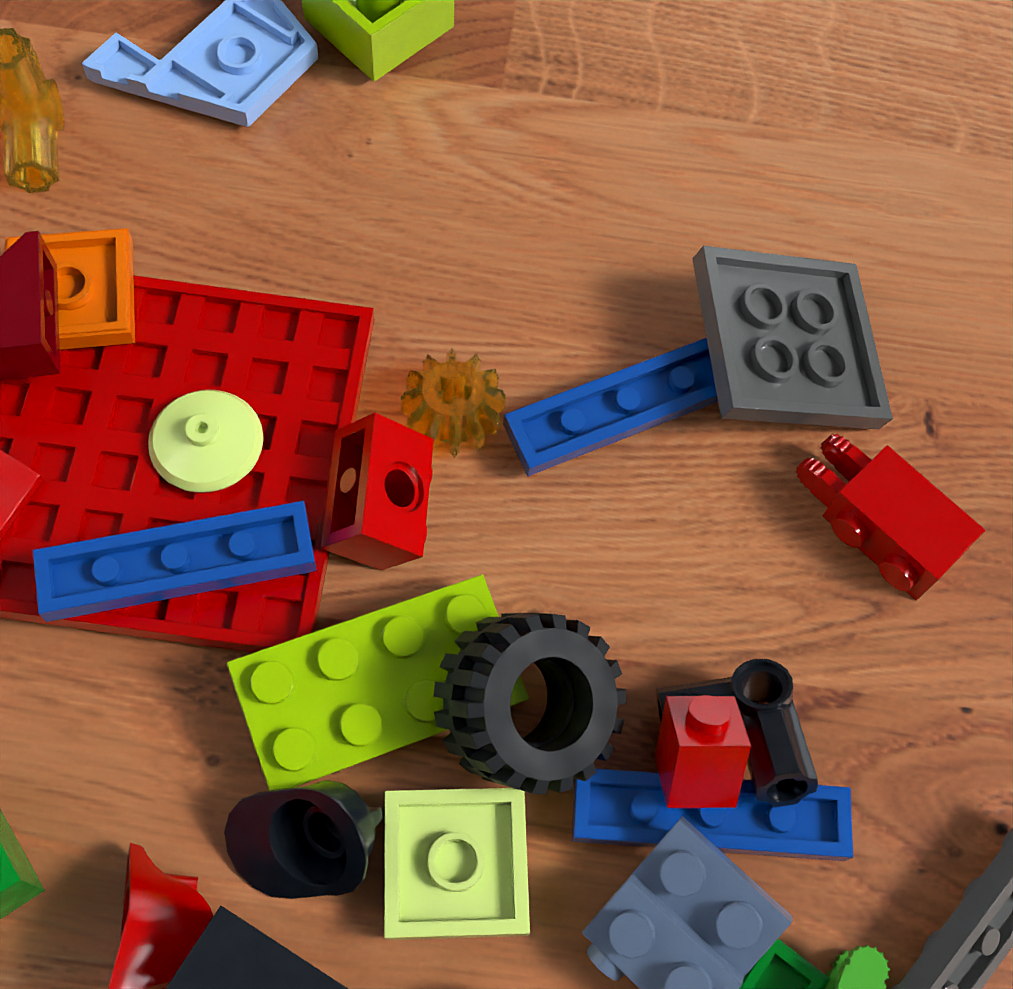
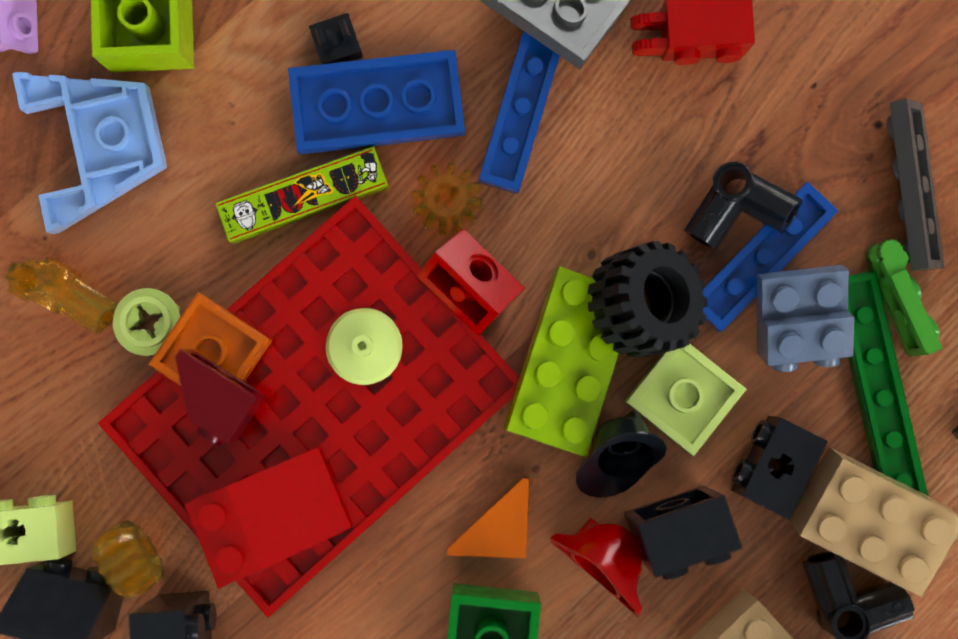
camera: 45 degrees left, 20 degrees up
blue plate [33,501,317,622] -> none
red brick [655,695,751,808] -> none
none -> yellowish green gear [113,288,180,356]
none -> tile [215,146,389,244]
none -> blue plate [288,50,465,155]
none -> black tile [309,13,363,64]
none -> orange tile [447,477,529,559]

